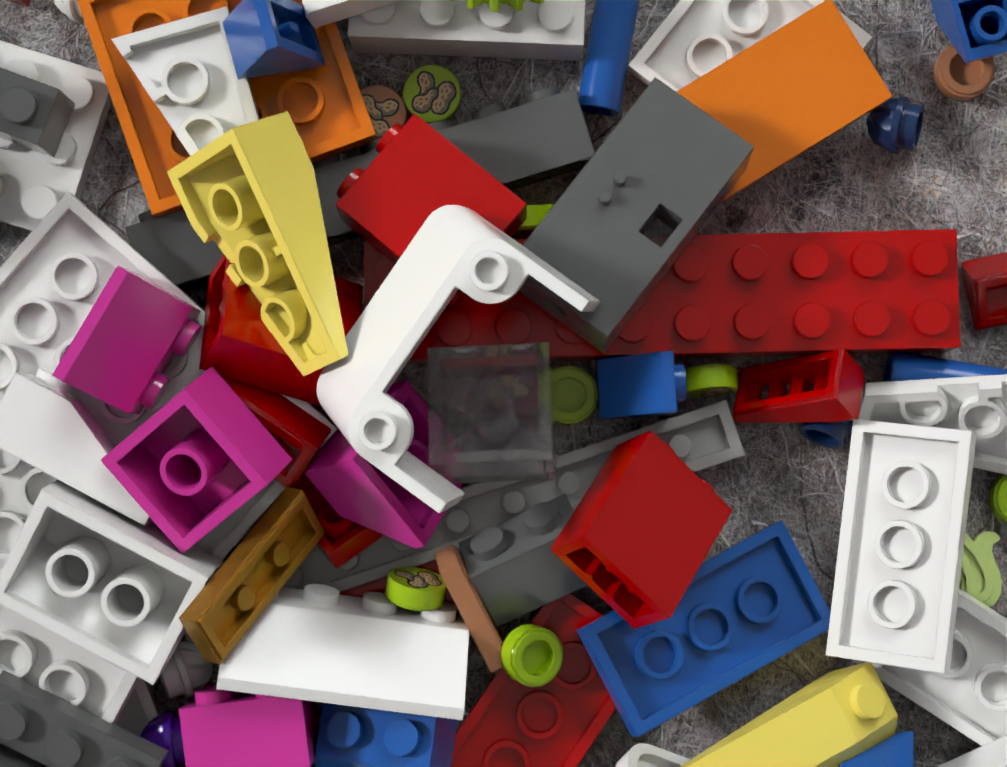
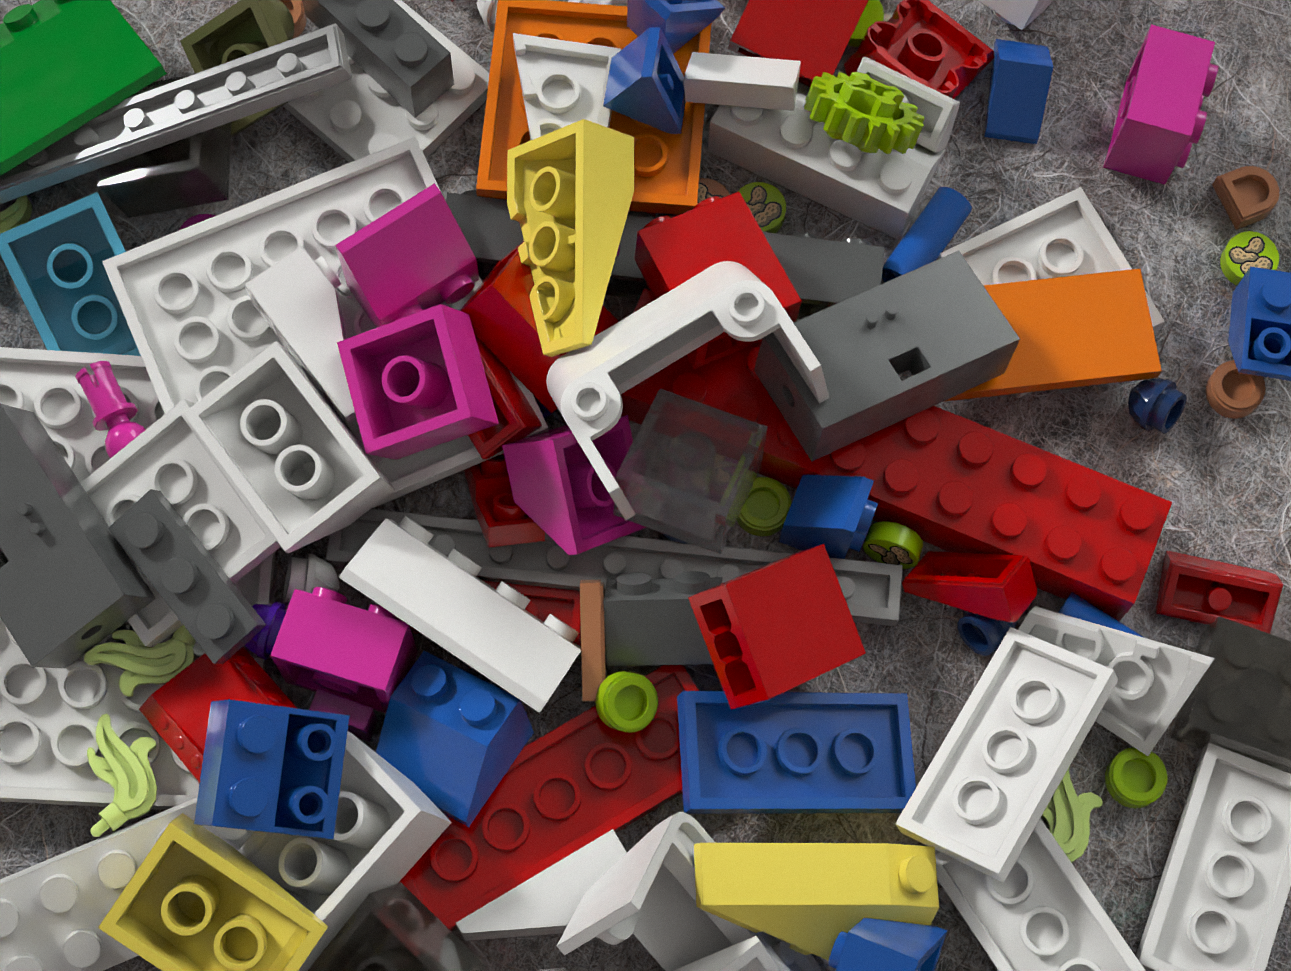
camera: 20 degrees right, 15 degrees down
pearl gold tile [179,487,326,665] -> none
lime tile [385,567,446,611] -> none

